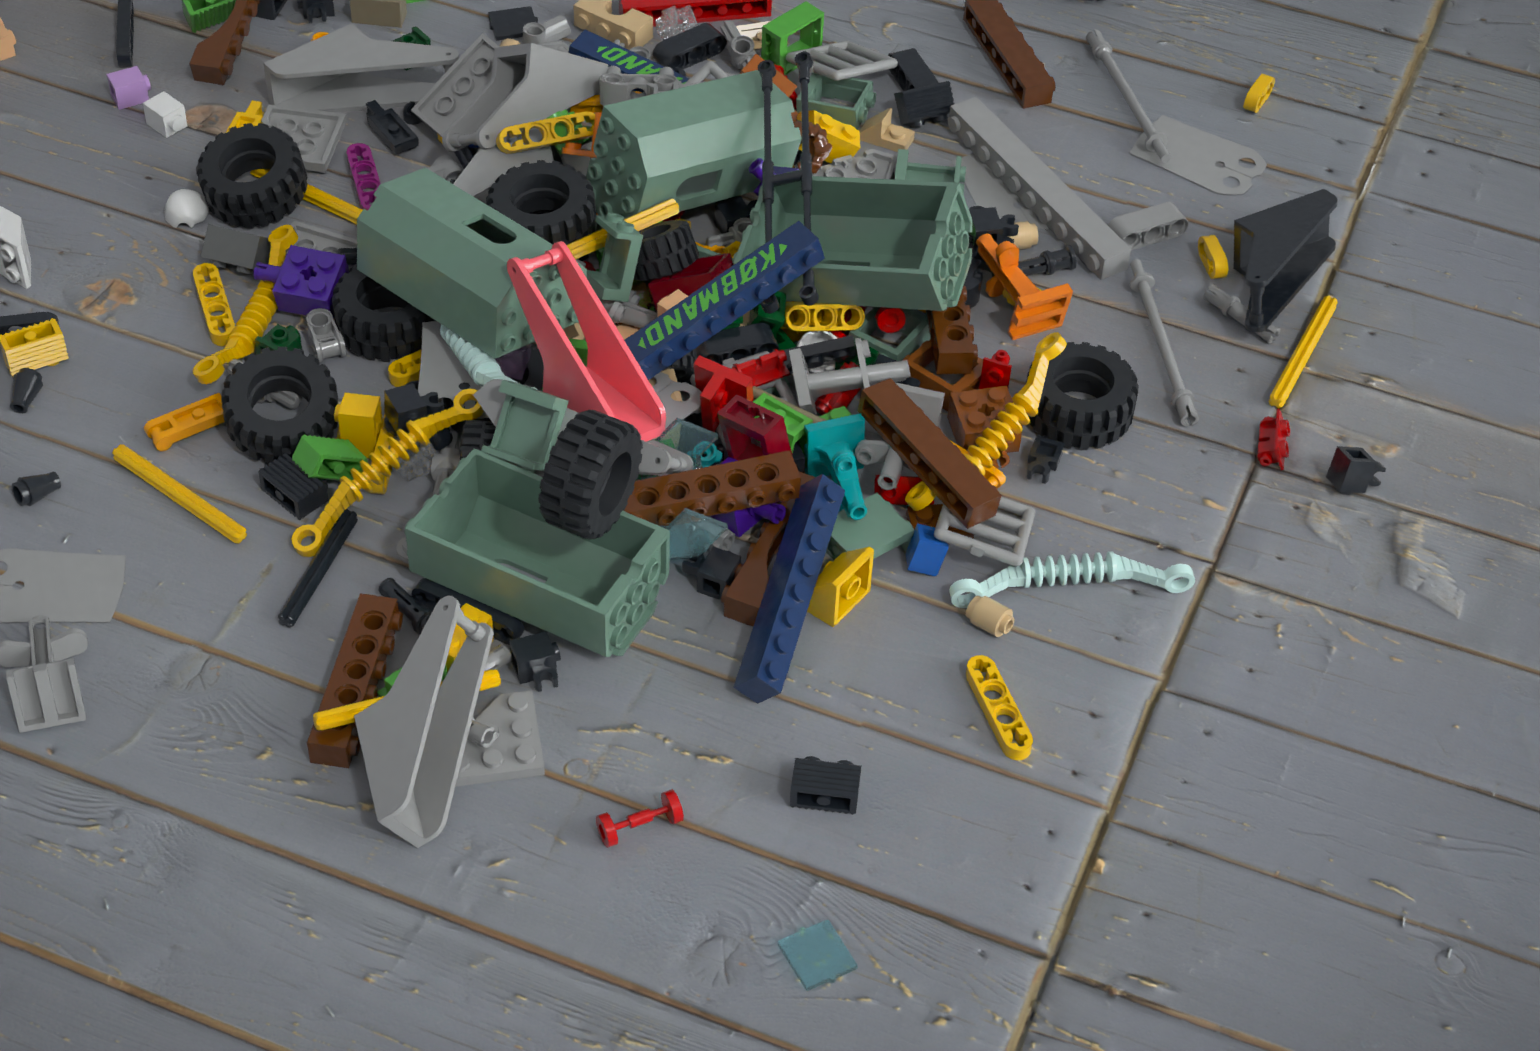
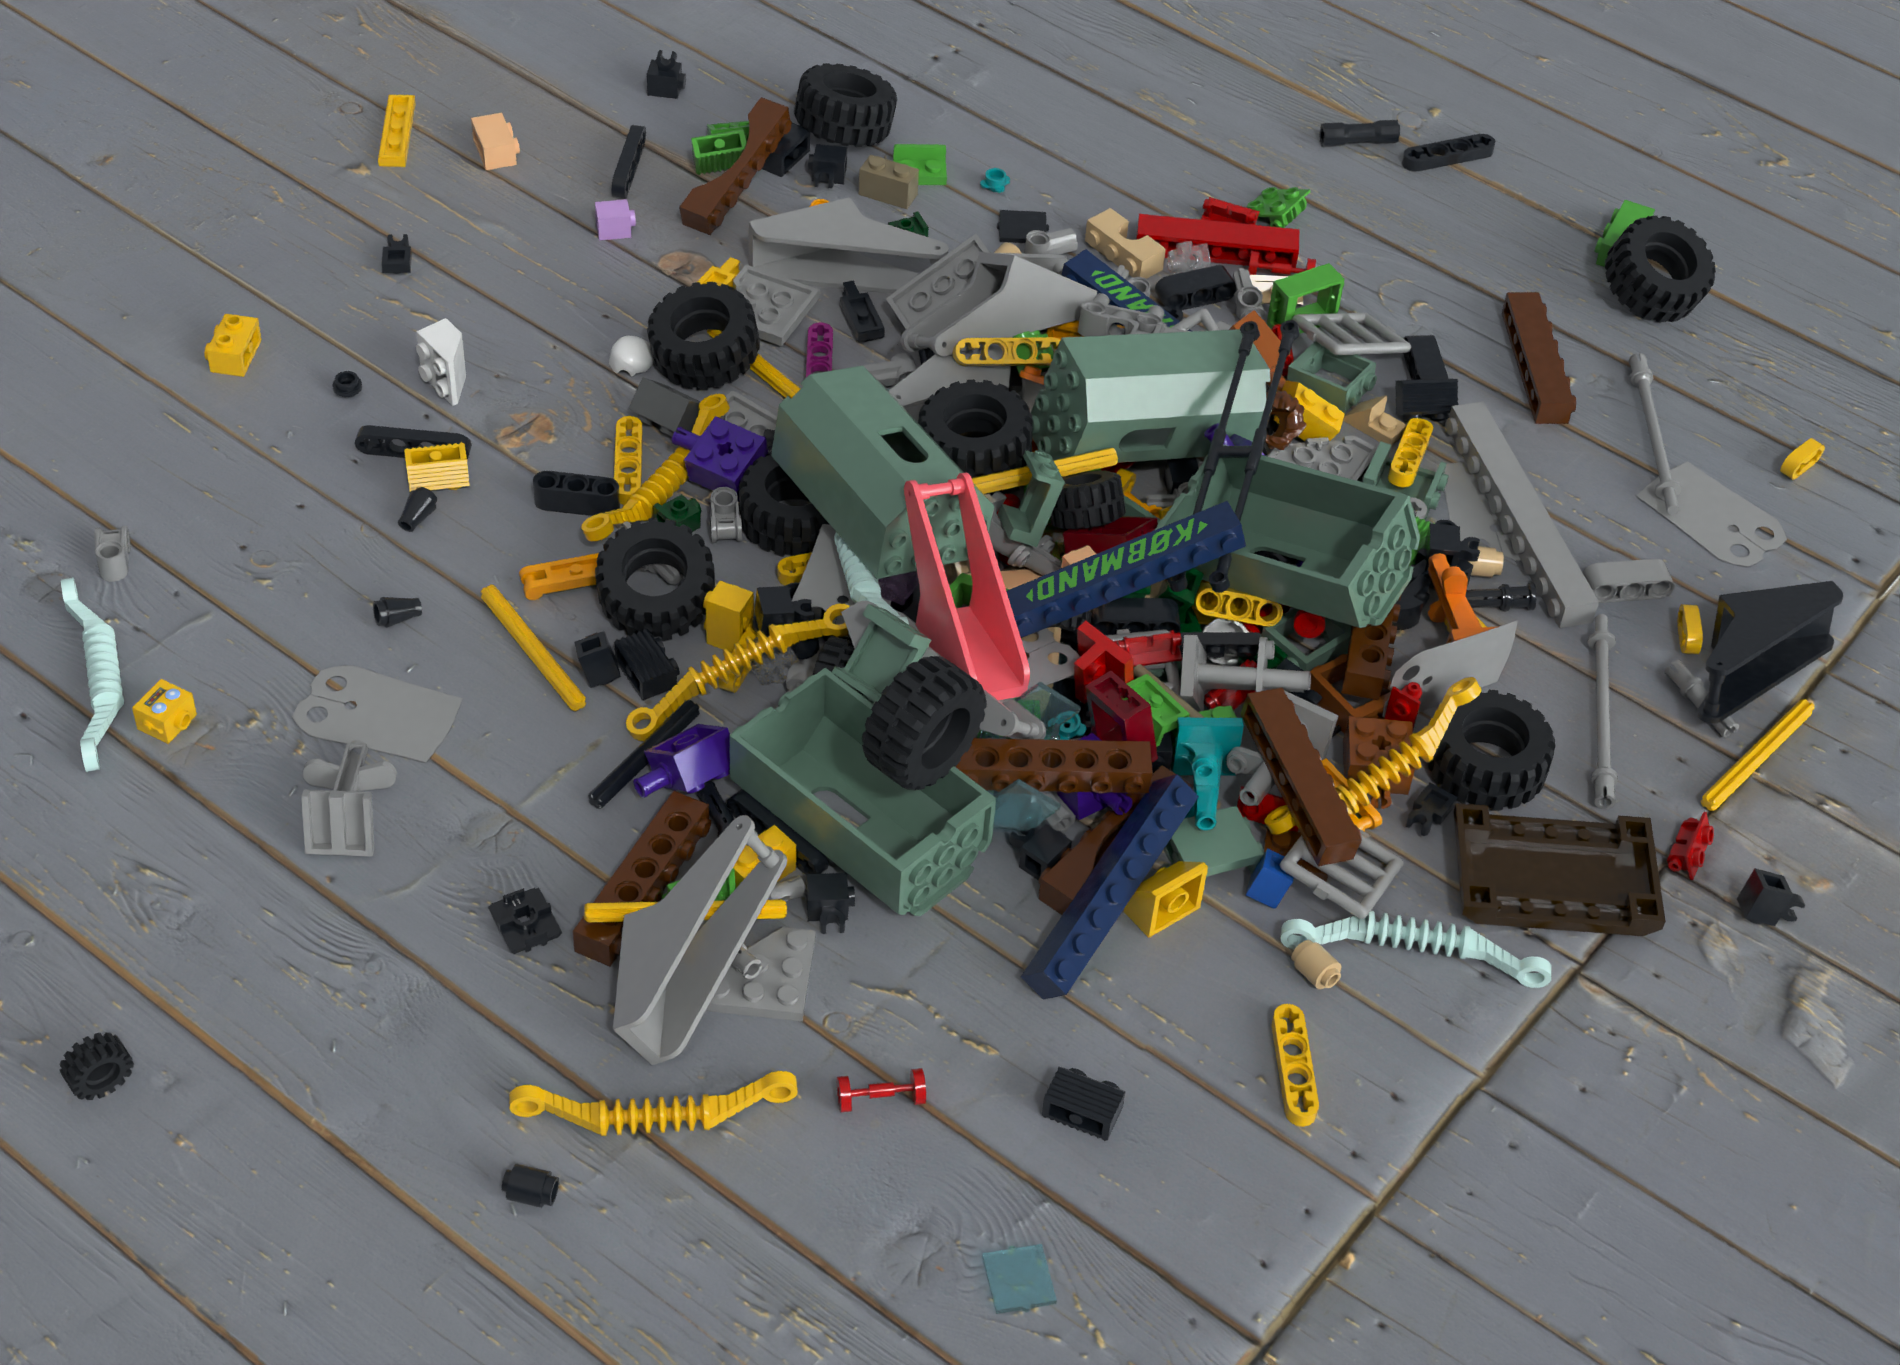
camera: 15 degrees right, 0 degrees up
white brick [143,91,187,138] -> none
bright green brick [292,435,368,481] -> none
black hinge [403,101,422,125] -> none
none -> black piece [488,888,562,954]
none -> black brick [502,1164,559,1208]
none -> yellow piece [509,1071,798,1136]
none -> black beam [533,471,620,516]
none -> black brick [574,631,621,688]
none -> dark purple brick [633,724,730,798]
none -> red wheel [1248,251,1316,275]
none -> light grey piece [1382,620,1518,718]
none -> yellow beam [1388,418,1433,487]
none -> dark brown slope [1453,803,1666,936]

